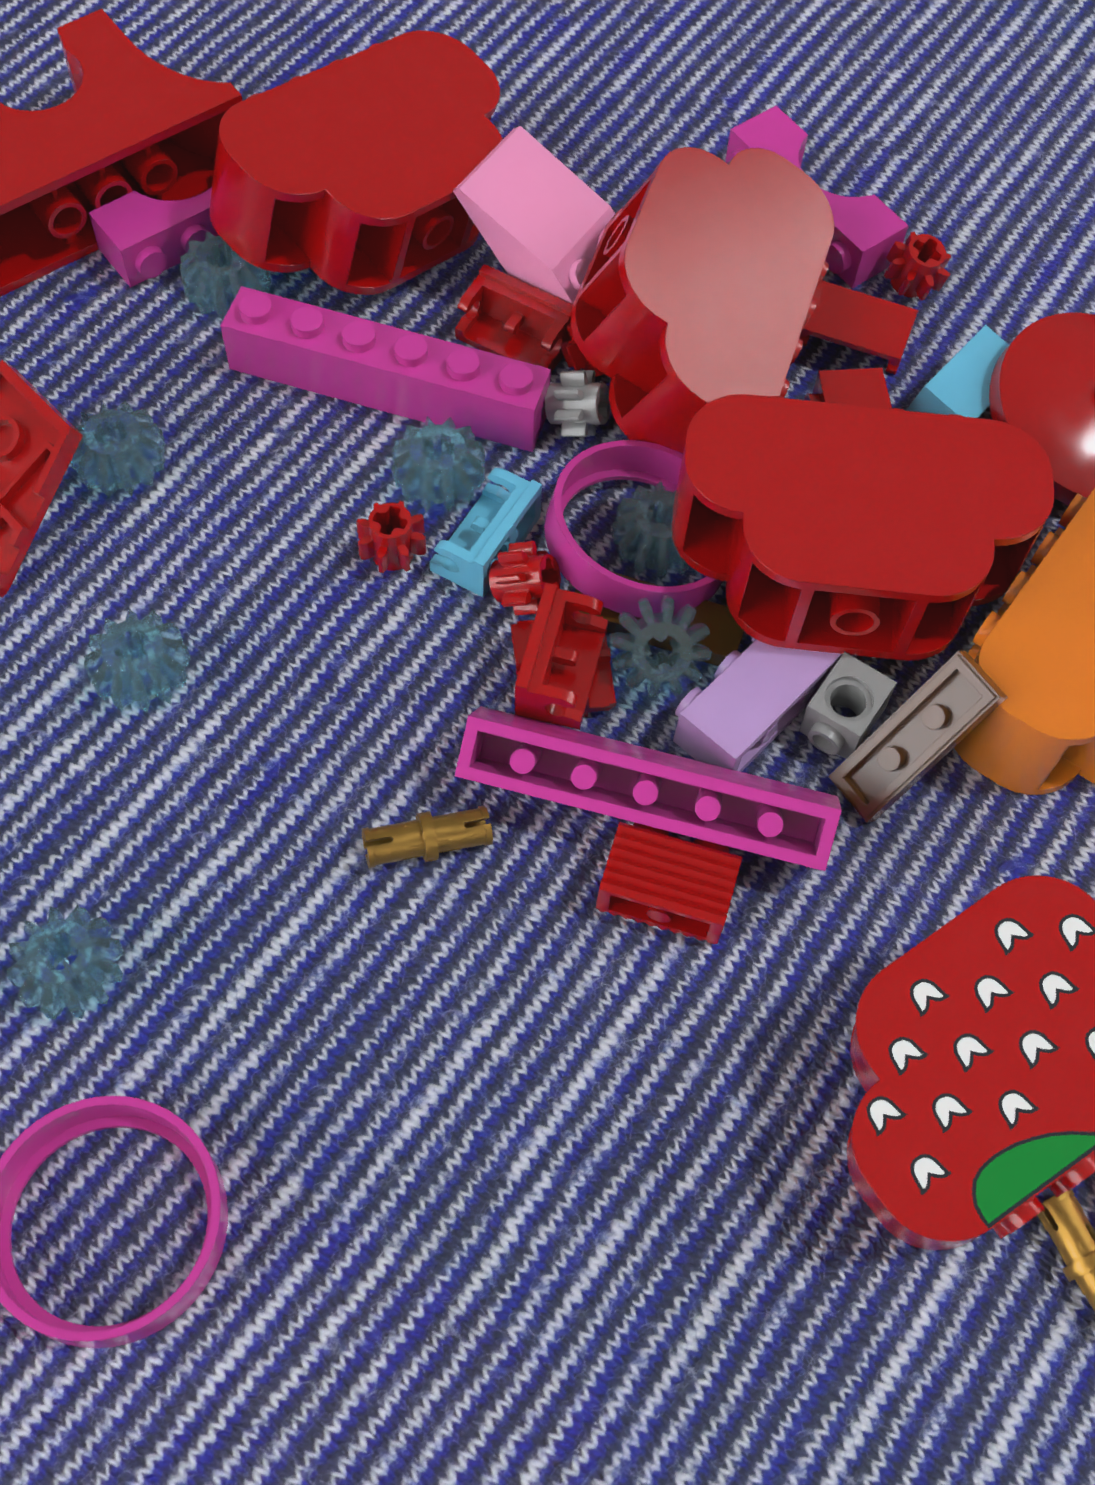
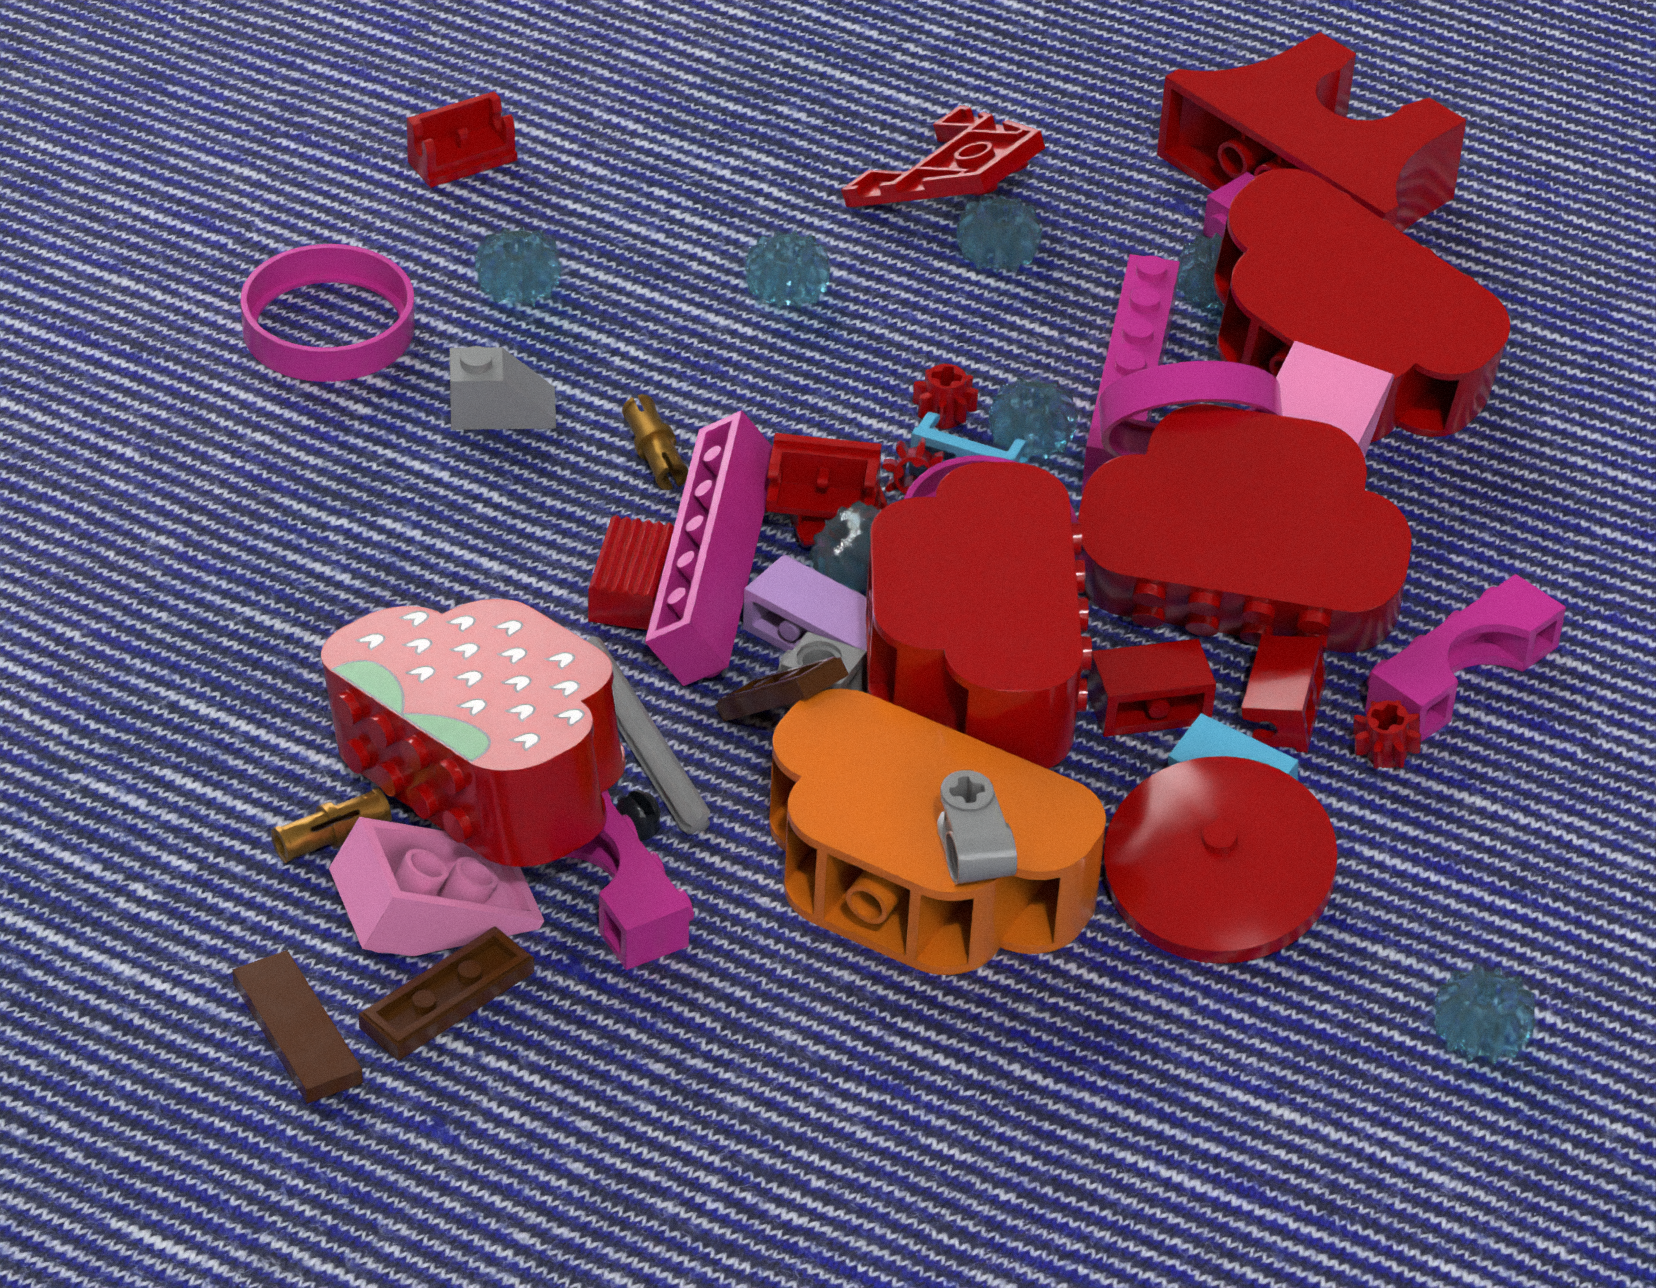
camera: 85 degrees right, 20 degrees down
none -> light grey slope [450,346,556,430]
none -> light grey axle [587,636,710,835]
none -> dark pink piece [1099,361,1283,457]

